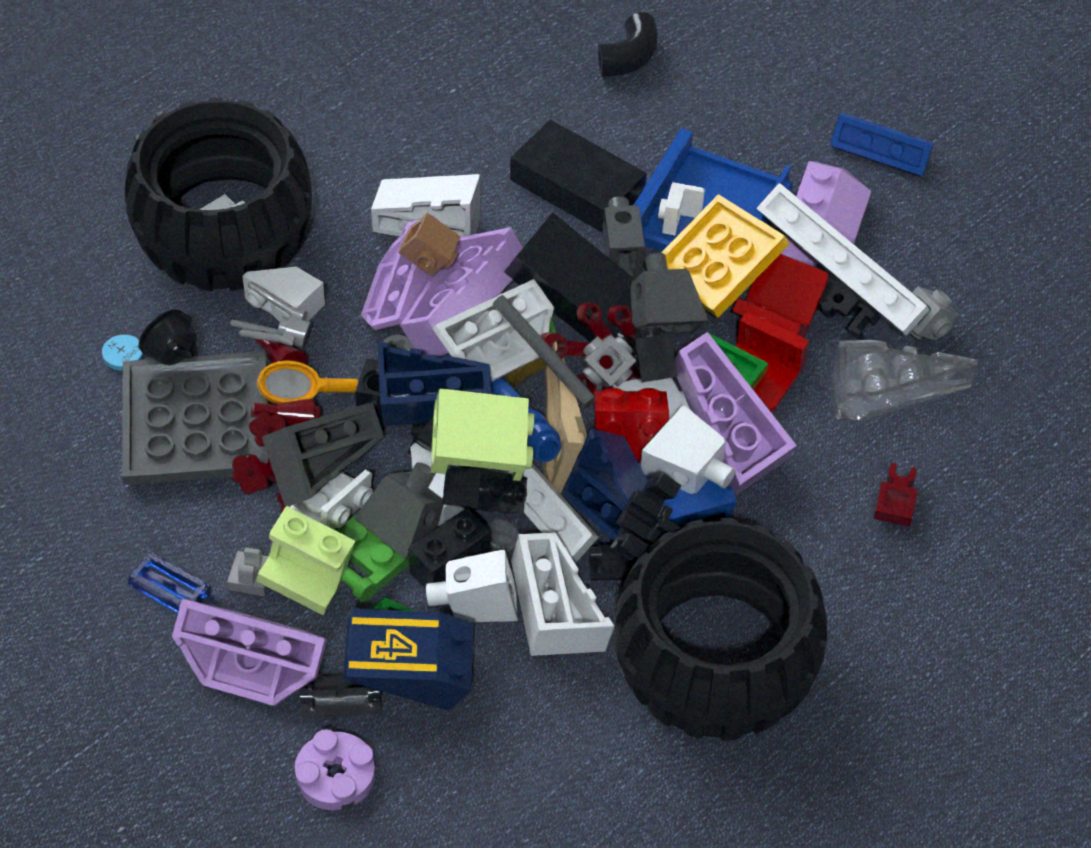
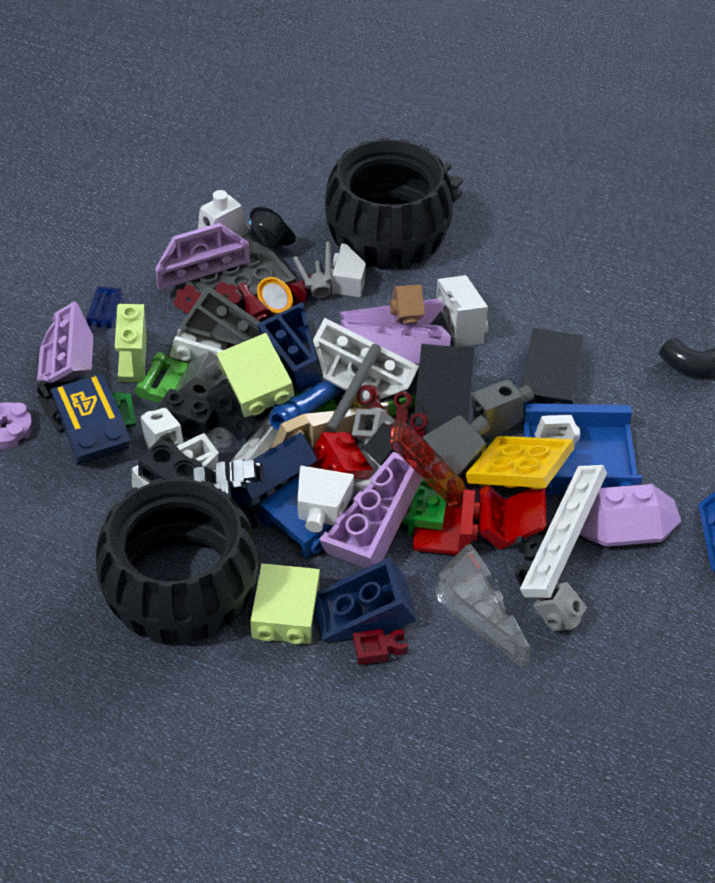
camera: 65 degrees right, 5 degrees down
none -> black brick [138,438,203,482]
none -> lavender wedge [155,223,250,290]
none -> white torso [198,190,248,237]
none -> yellowish green panel [251,564,320,644]
none -> dark blue slope [315,557,417,643]
none -> clear red plate [390,419,465,508]

